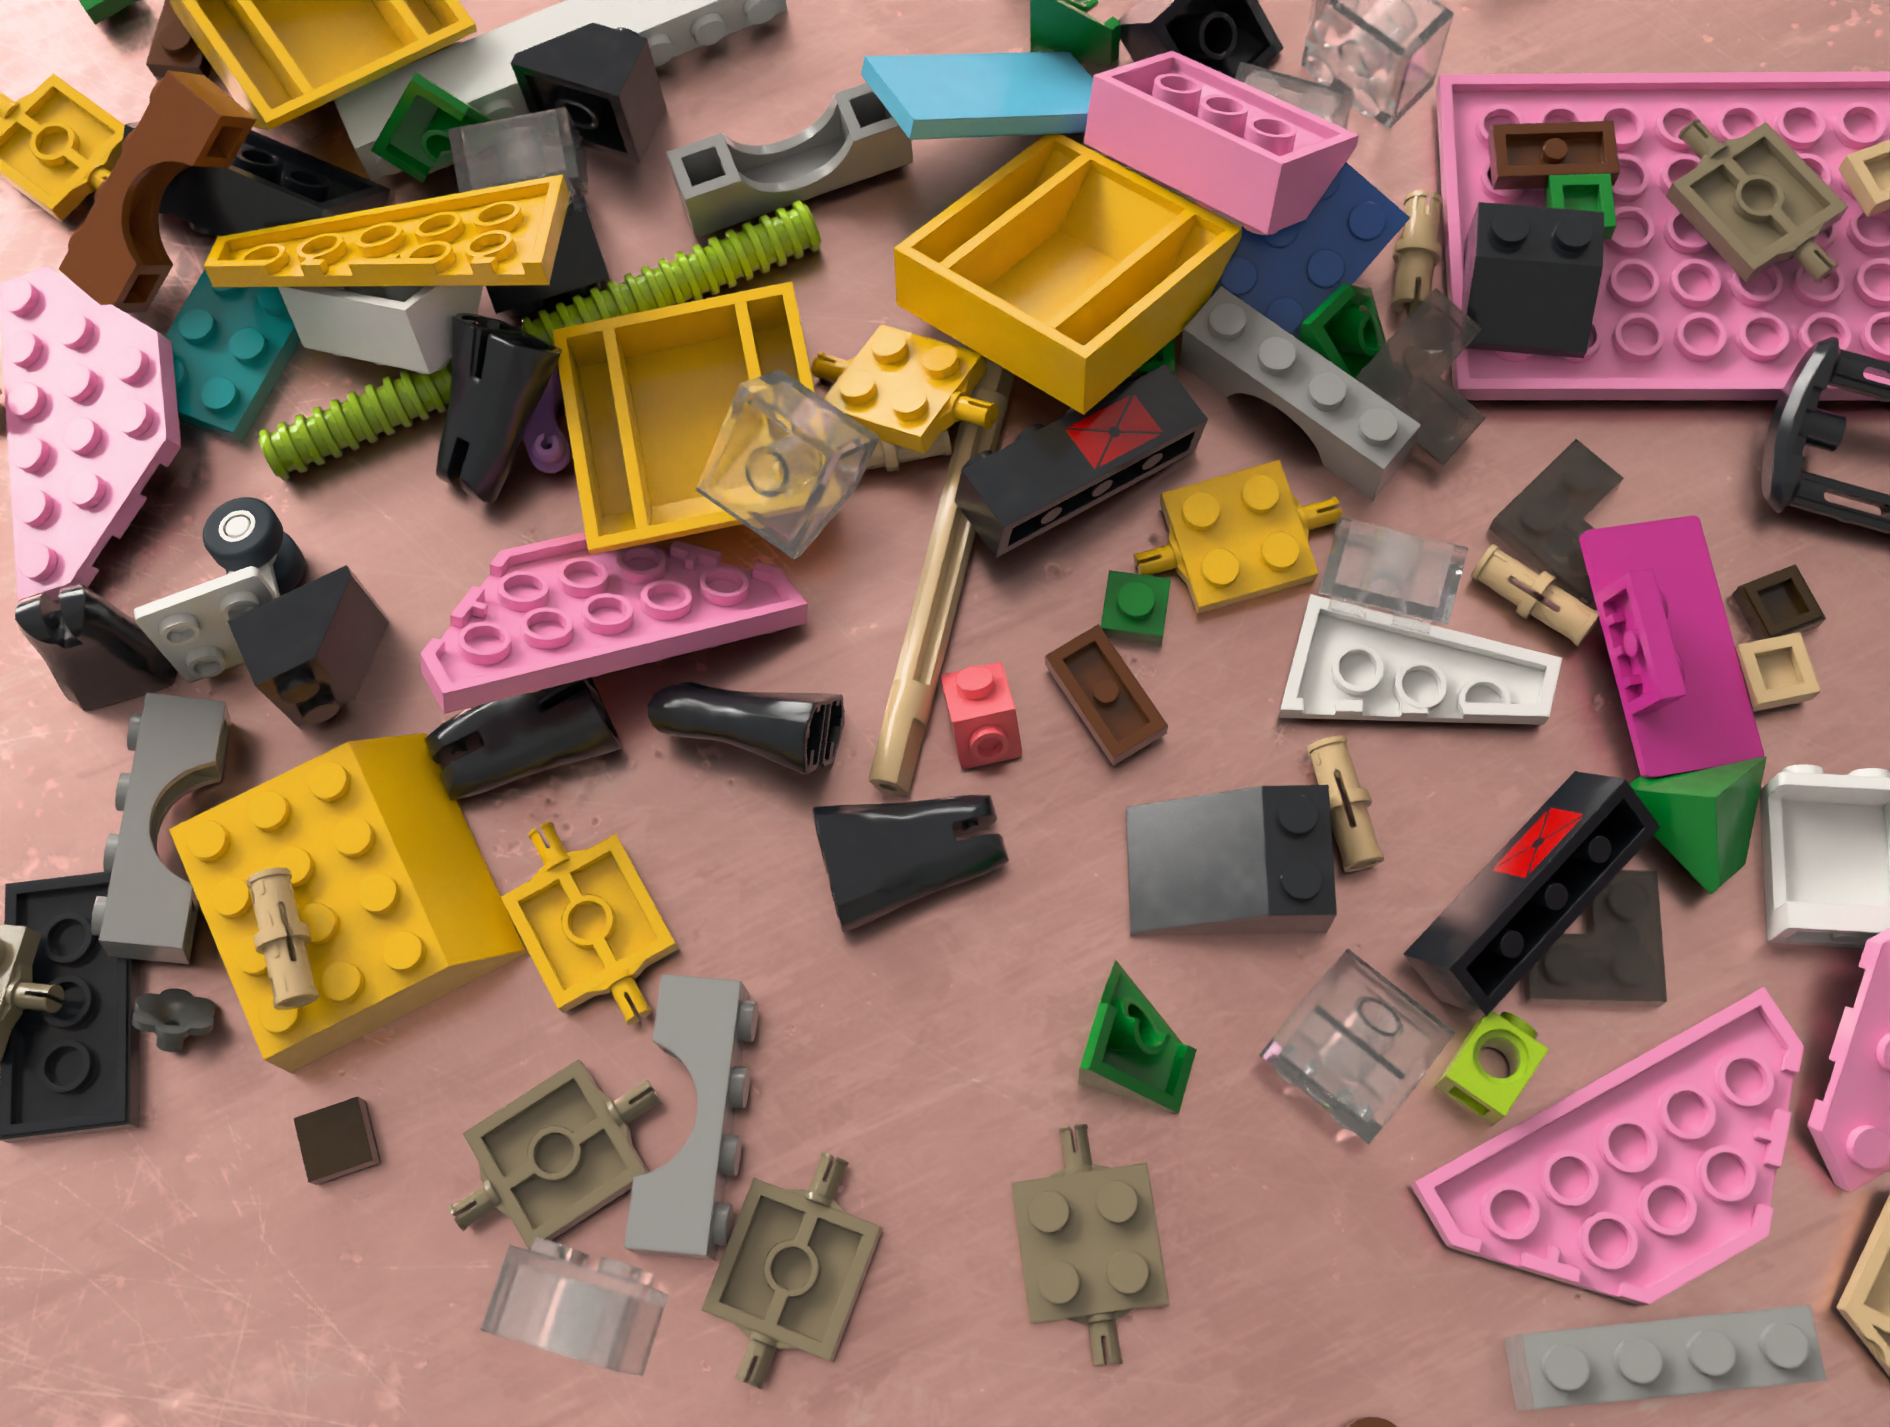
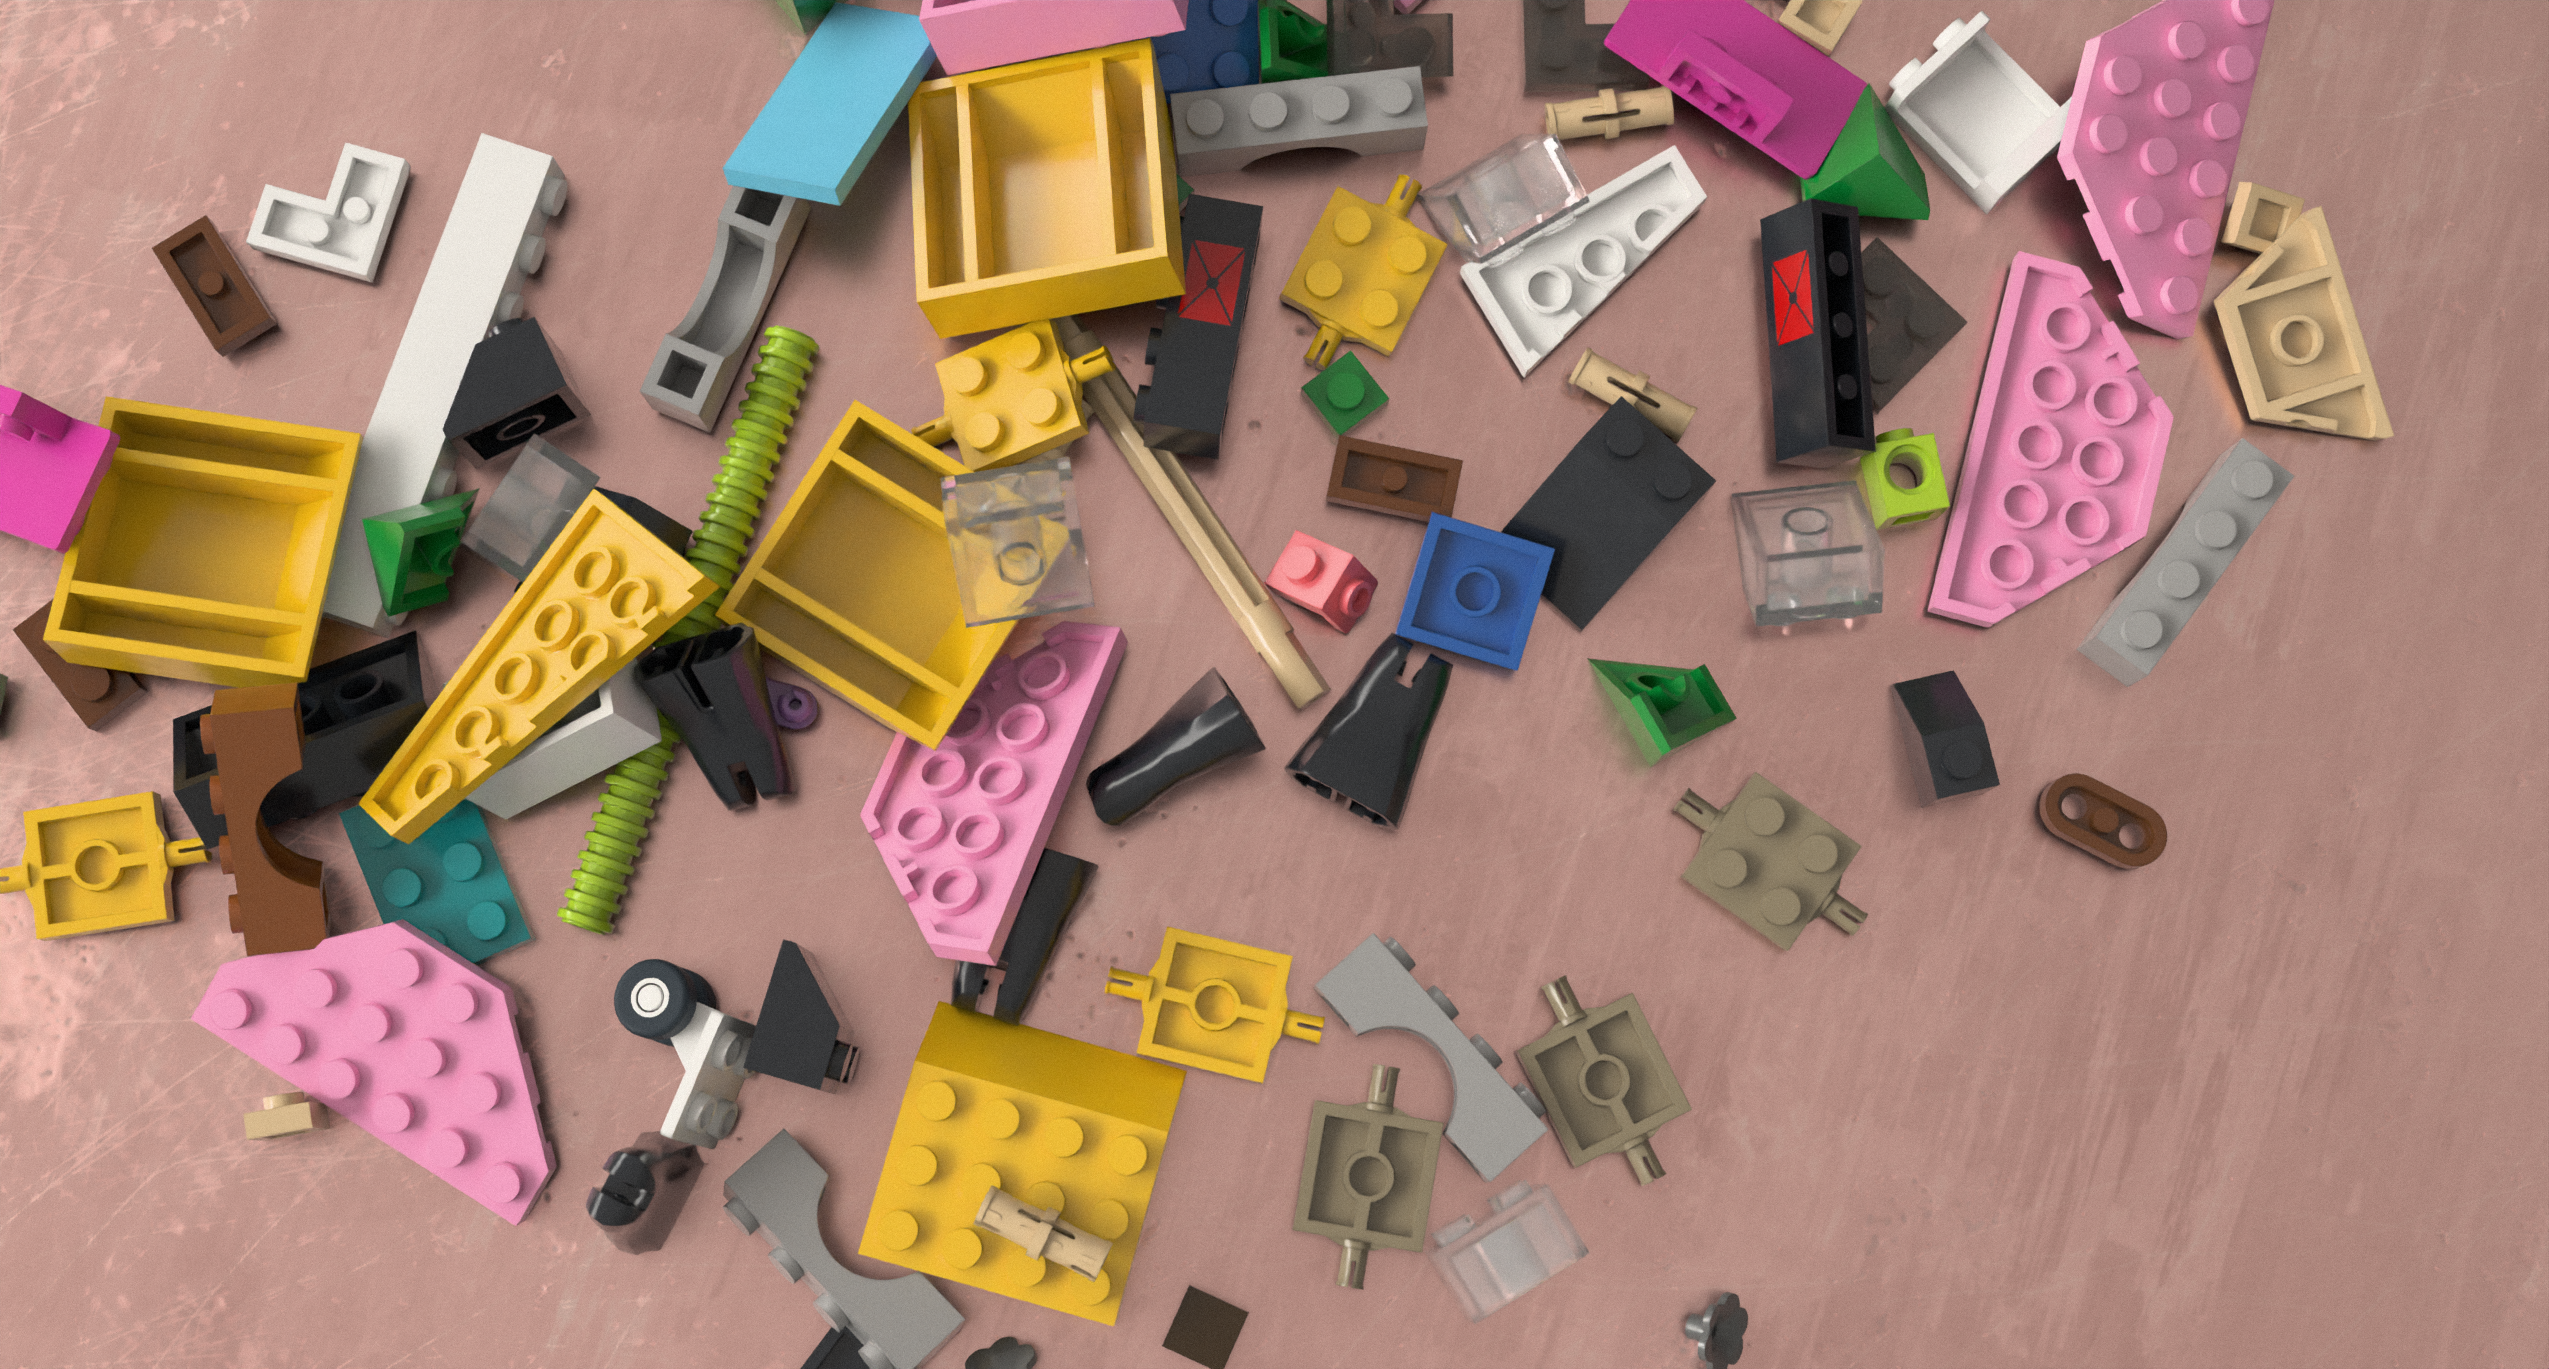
camera: 60 degrees left, 10 degrees up
none -> blue plate [1395,511,1555,671]
none -> black slope [1890,670,2000,808]

